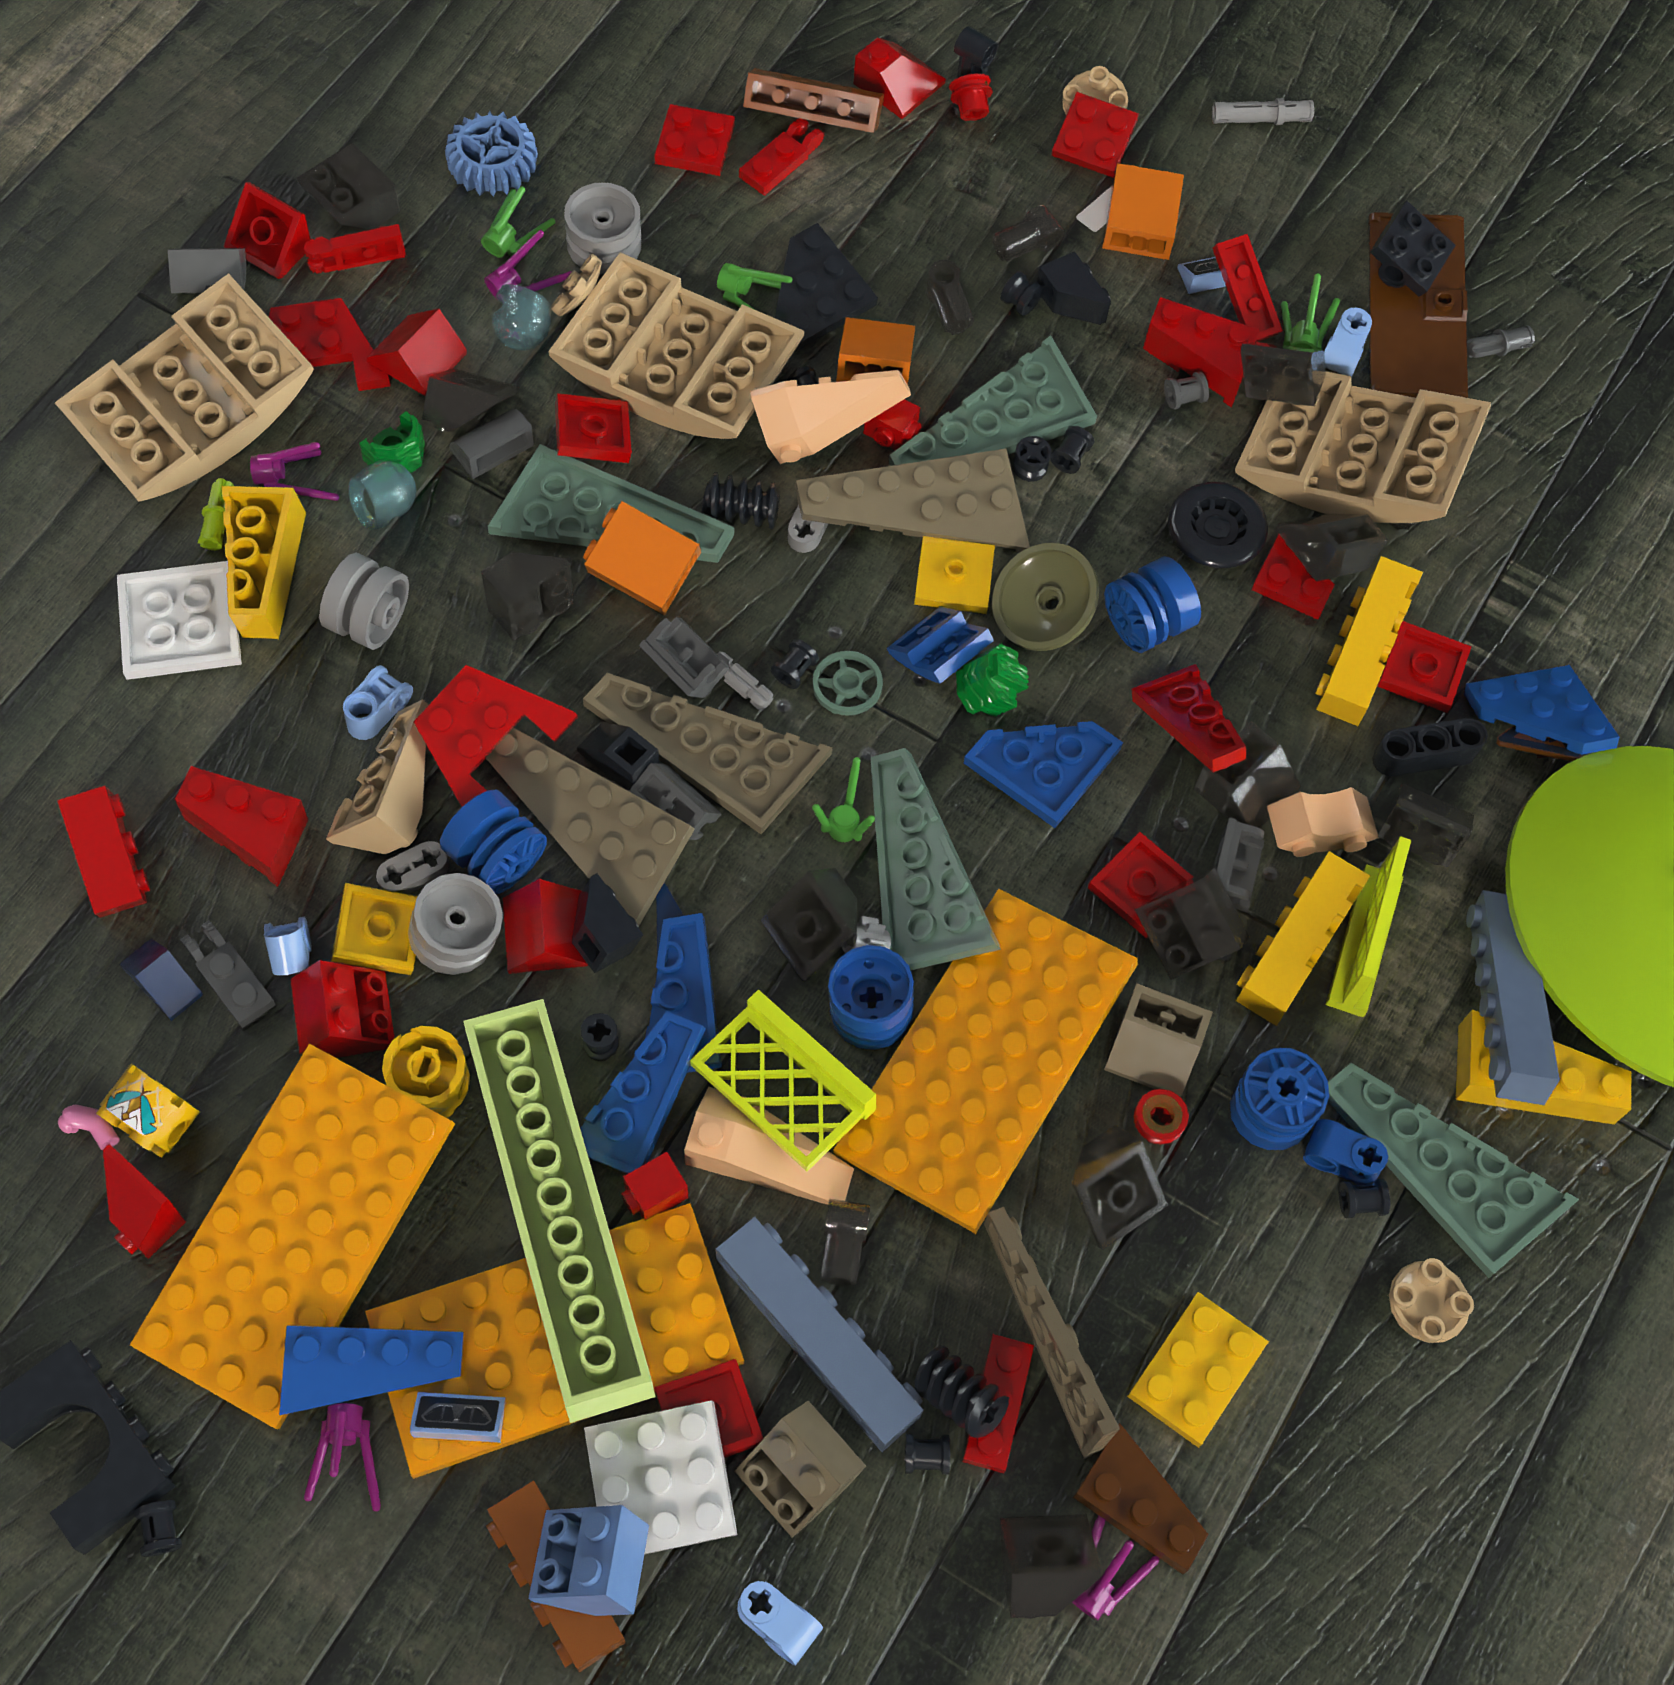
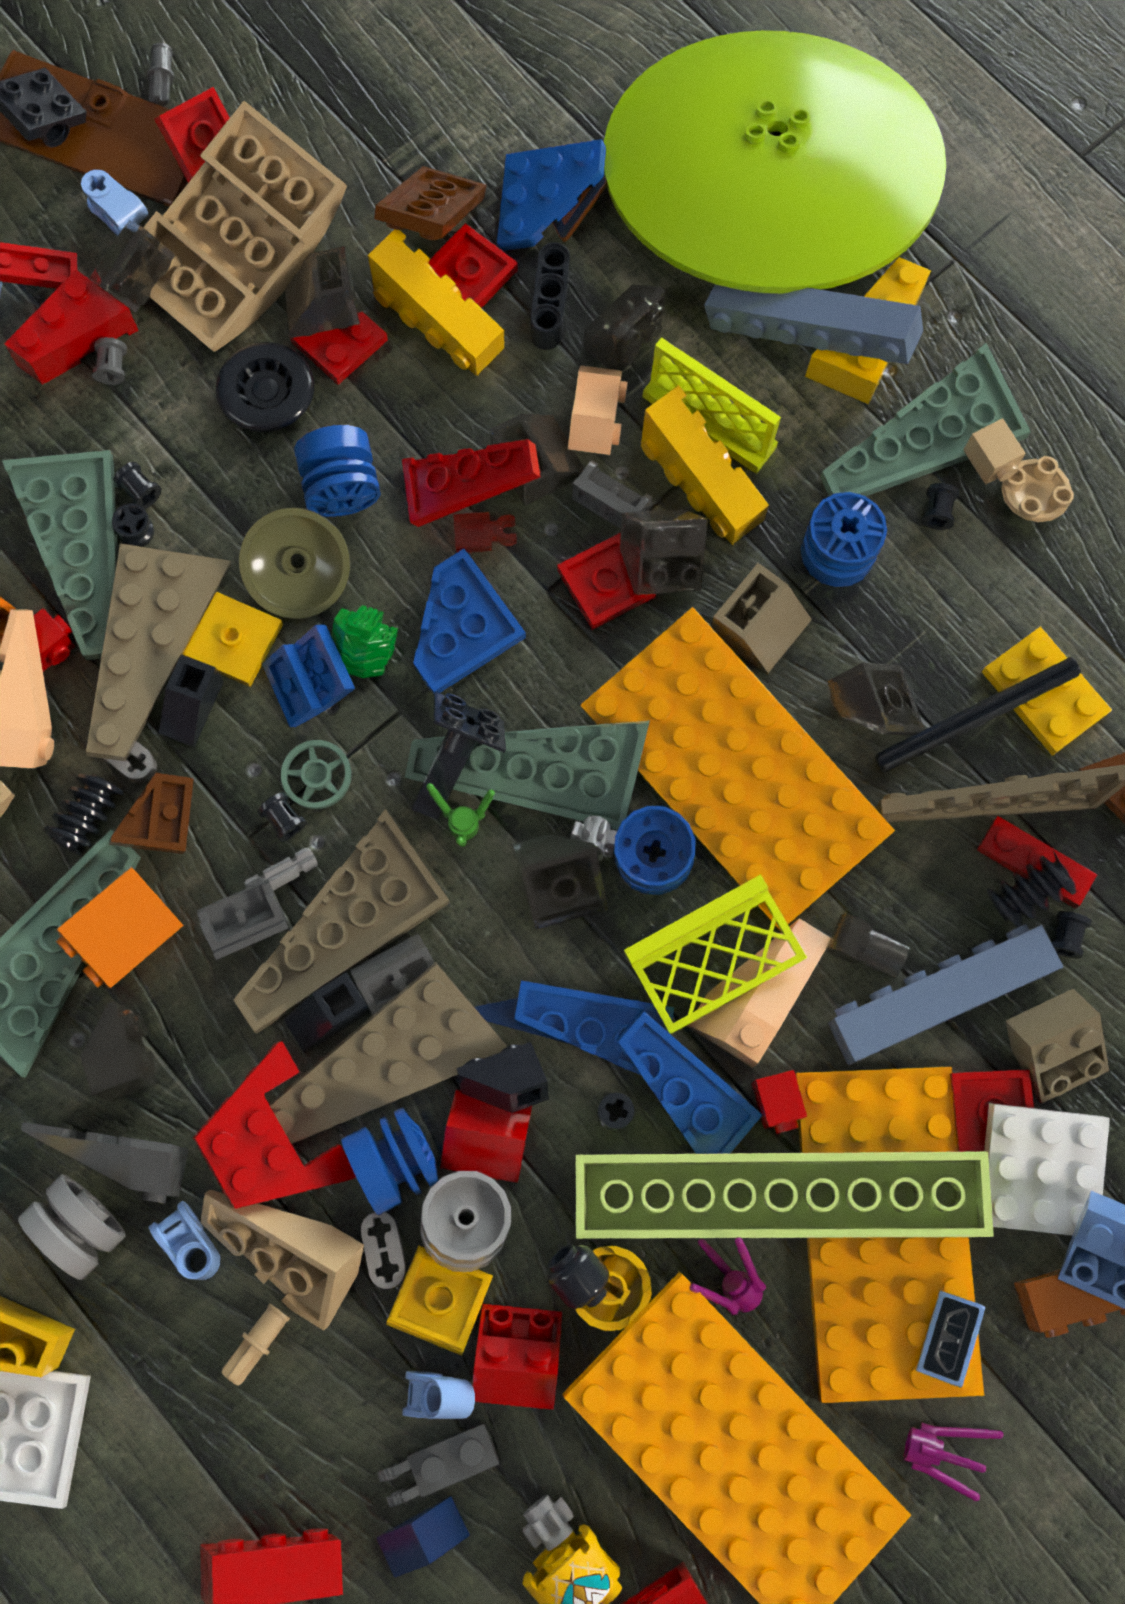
camera: 70 degrees left, 10 degrees up
red wedge [175,766,308,887] -> none
blue wing [279,1325,464,1415] -> none
red piece [1133,1089,1189,1145] -> none
bright green plant [1281,273,1340,357] -> none
blue piece [1303,1119,1388,1185] -> none
none -> dark grey wedge [21,1122,189,1203]
none -> reddish brown wing [109,773,194,854]
none -> red plate [154,87,230,183]
none -> black slope [159,655,224,748]
none -> tan axle [222,1303,290,1385]
none -> reddish brown plate [374,166,487,240]
none -> black piece [412,692,506,820]
none -> clear red plate [453,512,517,553]
none -> light grey gear [522,1494,574,1551]
none -> black head [547,1244,609,1309]
none -> magenta plant [690,1237,766,1315]
none -> black axle [875,657,1081,772]
none -> tan brick [963,418,1026,484]

